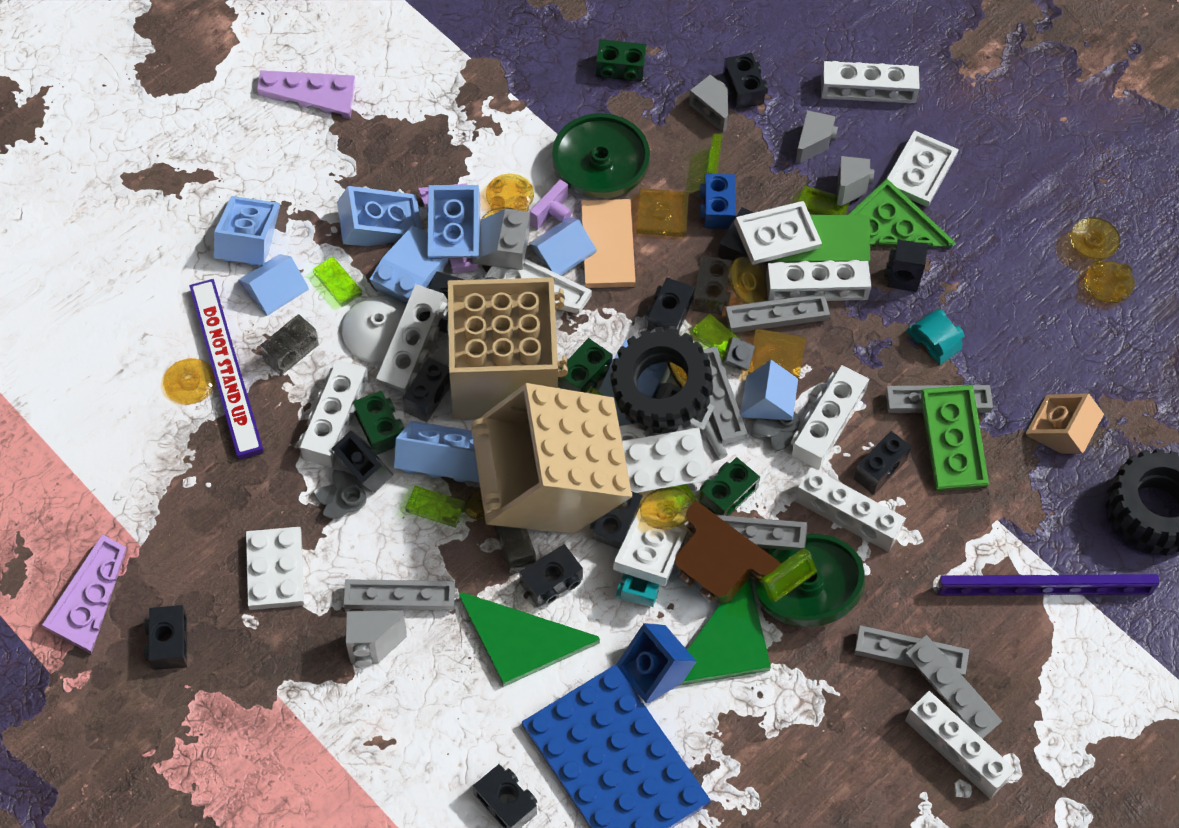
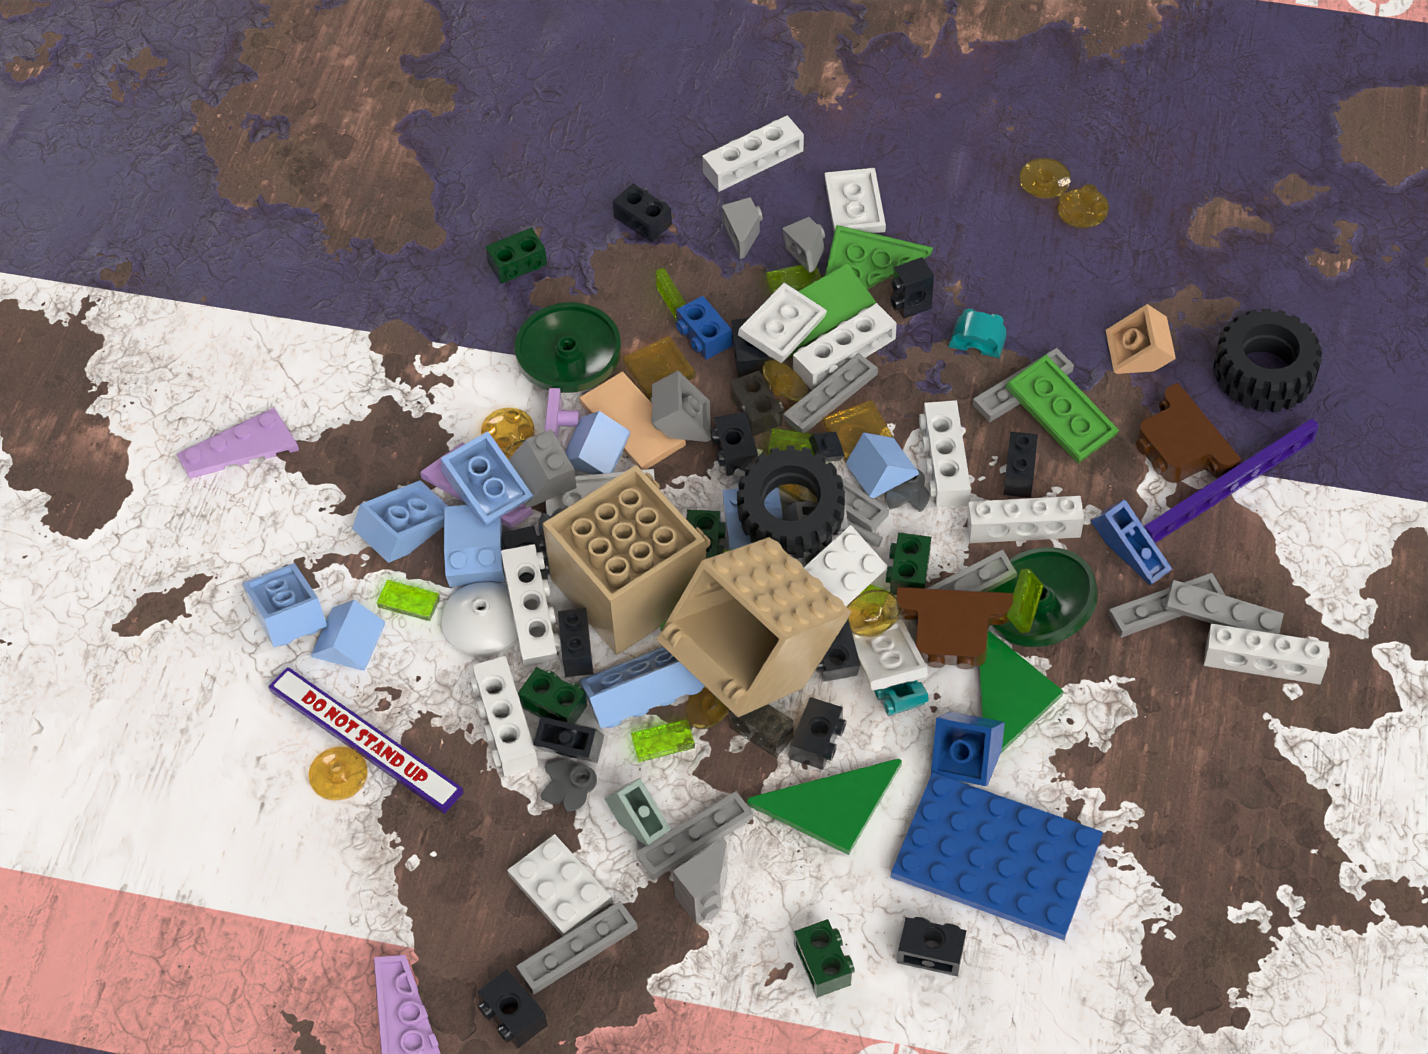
camera: 30 degrees left, 5 degrees down
clear smoke brick [260,314,319,376] -> none
light grey slope [689,75,728,132] -> none
none -> light grey plate [516,901,638,995]
none -> sand green slope [604,778,671,846]
none -> light grey slope [651,371,711,442]
none -> dark green brick [794,919,855,998]
none -> blue slope [1090,499,1172,585]
none -> reddish brown brick [1136,383,1242,483]

